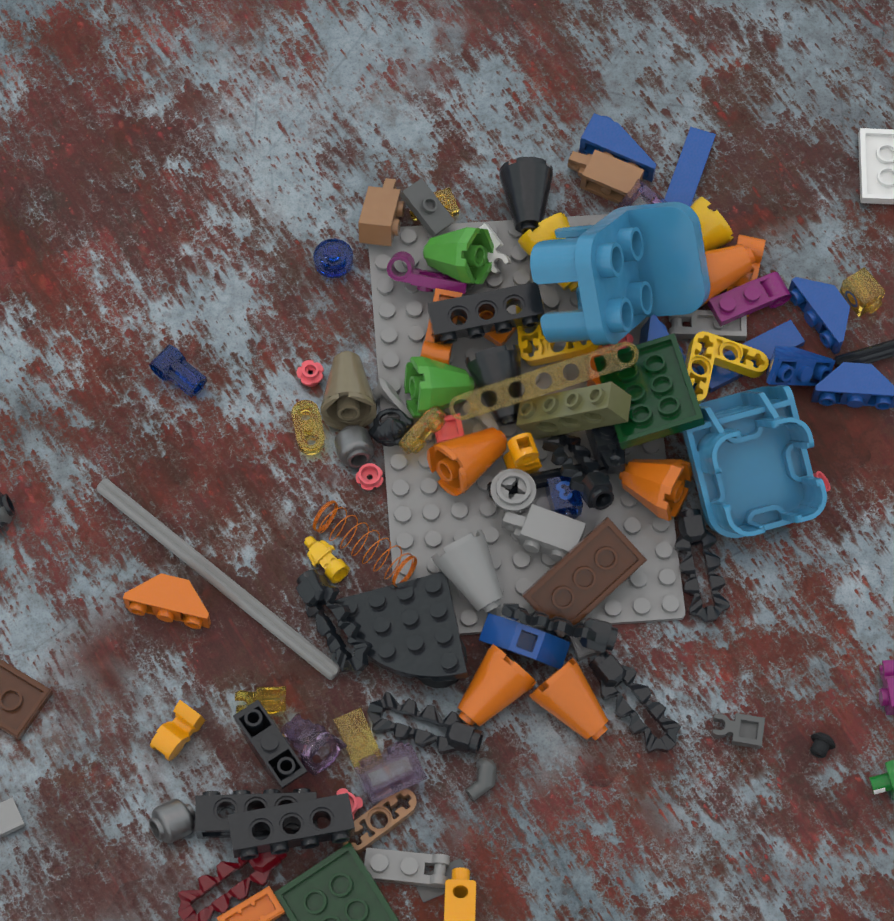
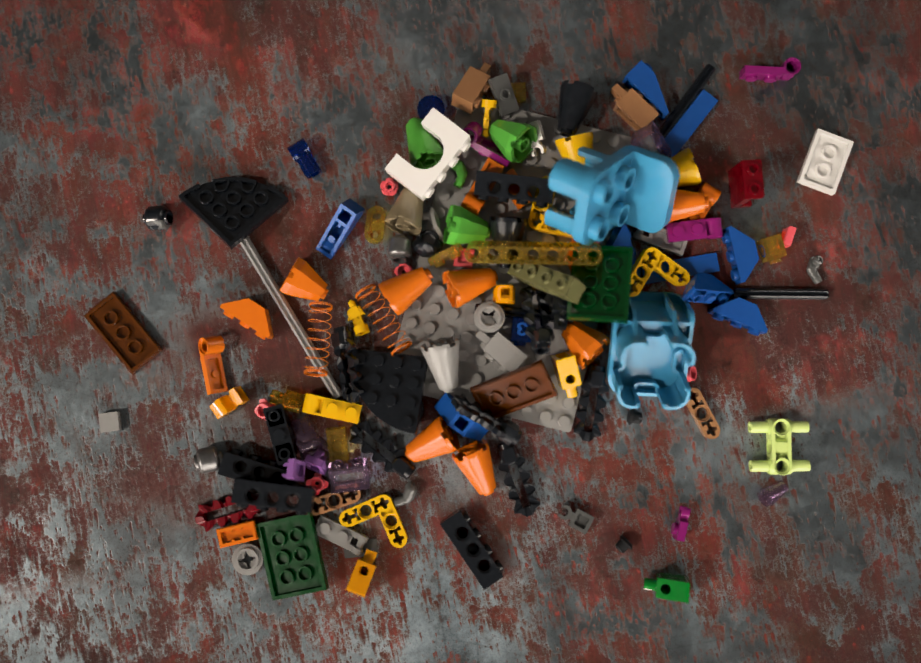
camera: 20 degrees right, 20 degrees up
none -> black plate [178,177,289,250]
none -> orange plate [198,335,228,395]
none -> coral plate [254,398,275,420]
none -> orange cone [279,257,329,301]
none -> medium lavender tile [282,458,306,482]
none -> yellow plate [301,393,362,424]
none -> orange piece [304,301,333,377]
none -> medium lavender tile [304,450,328,476]
none -> blue slope [315,199,365,260]
none -> yellow beam [339,493,408,548]
none -> orange cone [378,267,434,316]
none -> white arch [385,108,471,201]
none -> bright green cone [406,117,444,169]
none -> black brick [440,508,504,590]
none -> bright green arm [451,160,468,189]
none -> yellow piece [481,99,497,137]
none -> yellow torso [550,351,582,398]
none -> black piece [626,409,643,425]
none -> black axle [654,64,715,143]
none -> medium nougat beam [686,388,720,439]
none -> dark red panel [728,159,764,208]
none -> magenta plate [739,57,801,83]
none -> coral tile [778,226,797,249]

